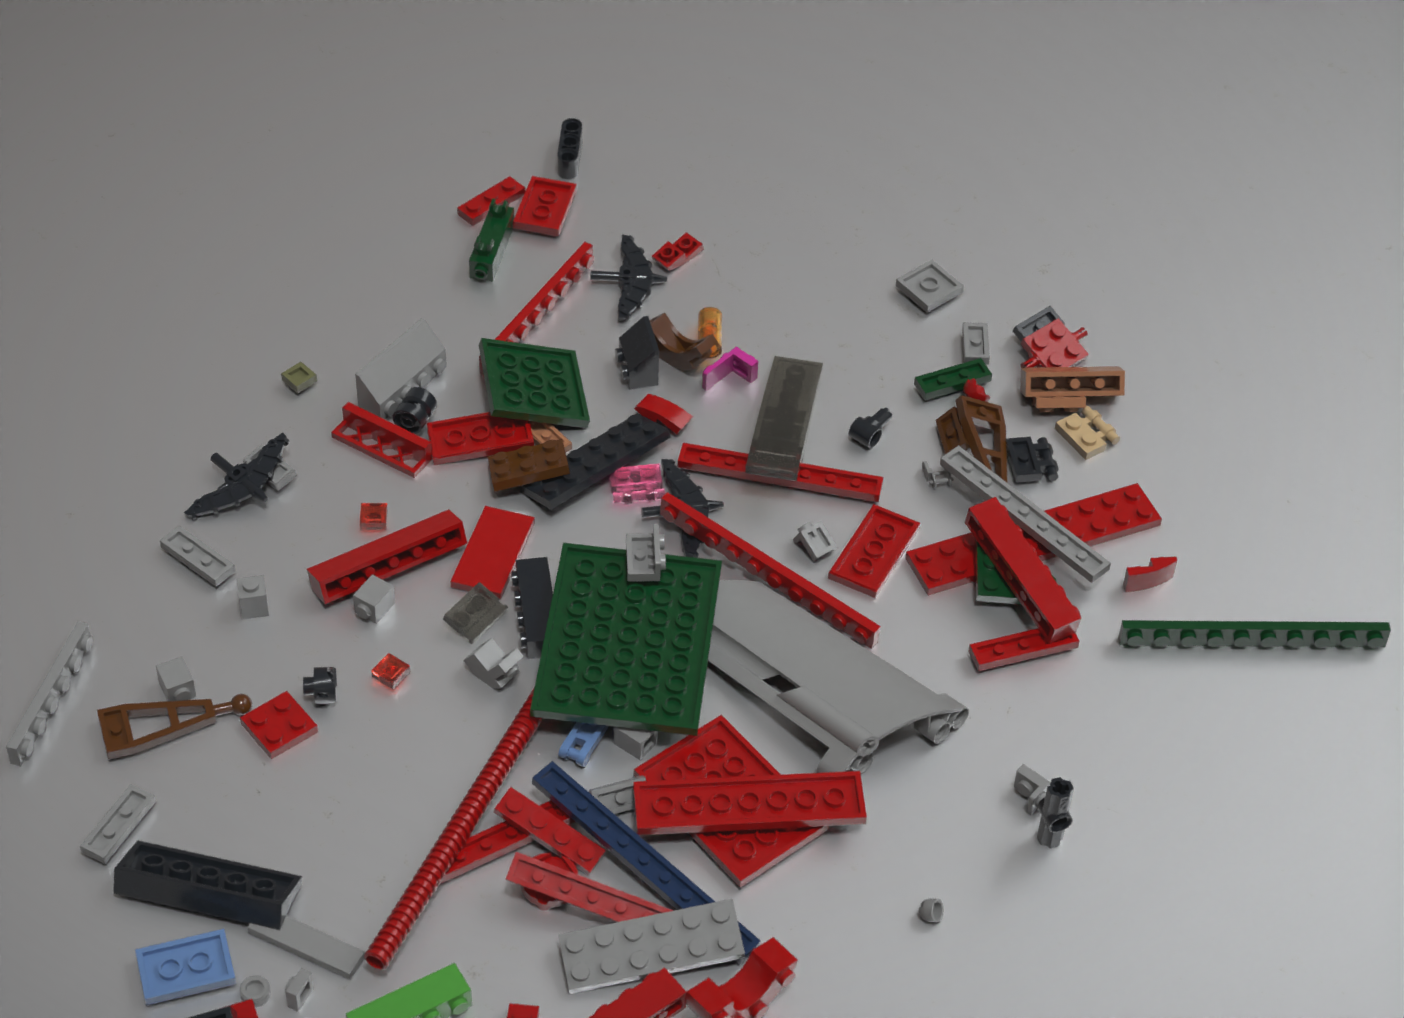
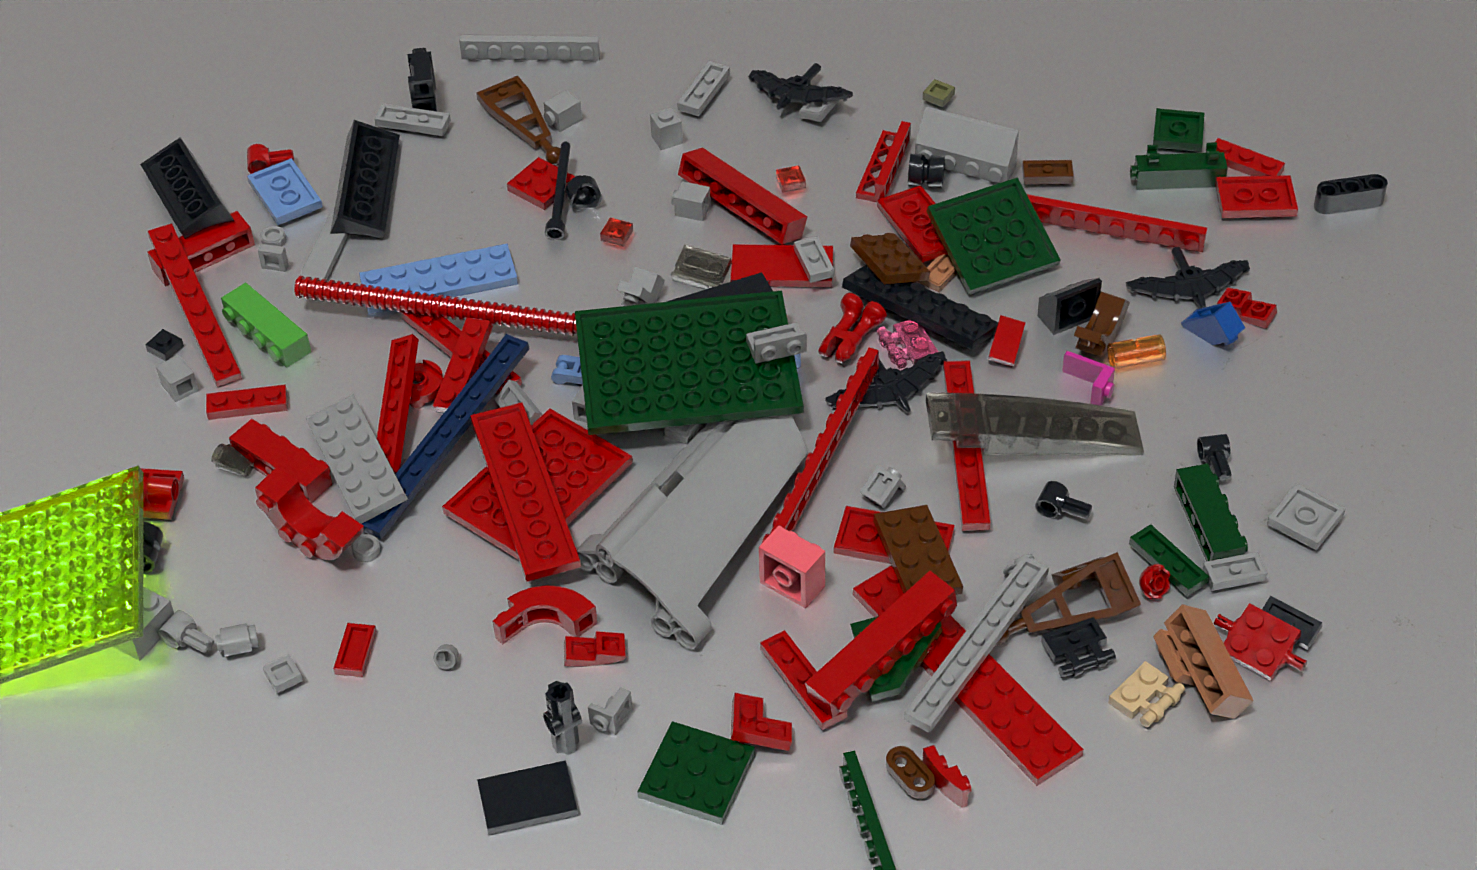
camera: 80 degrees right, 0 degrees up
none -> red axle [247,144,294,174]
none -> red tile [333,623,377,677]
none -> medium blue plate [359,244,518,314]
none -> black hips [407,48,437,112]
none -> black tile [477,760,578,835]
none -> red arch [492,586,597,645]
none -> black piece [545,141,570,240]
none -> red slope [564,631,626,667]
none -> dark green plate [637,721,755,825]
none -> red plate [730,693,792,751]
none -> coral brick [759,526,825,608]
none -> light grey plate [794,236,834,283]
none -> red piece [818,293,887,364]
none -> reddish brown plate [873,505,963,595]
none -> reddish brown plate [886,746,935,799]
none -> reddish brown plate [1022,160,1074,185]
none -> dark green plate [1153,108,1205,152]
none -> dark green brick [1174,463,1248,562]
none -> blue slope [1181,302,1245,345]
none -> black axle [1197,434,1232,482]

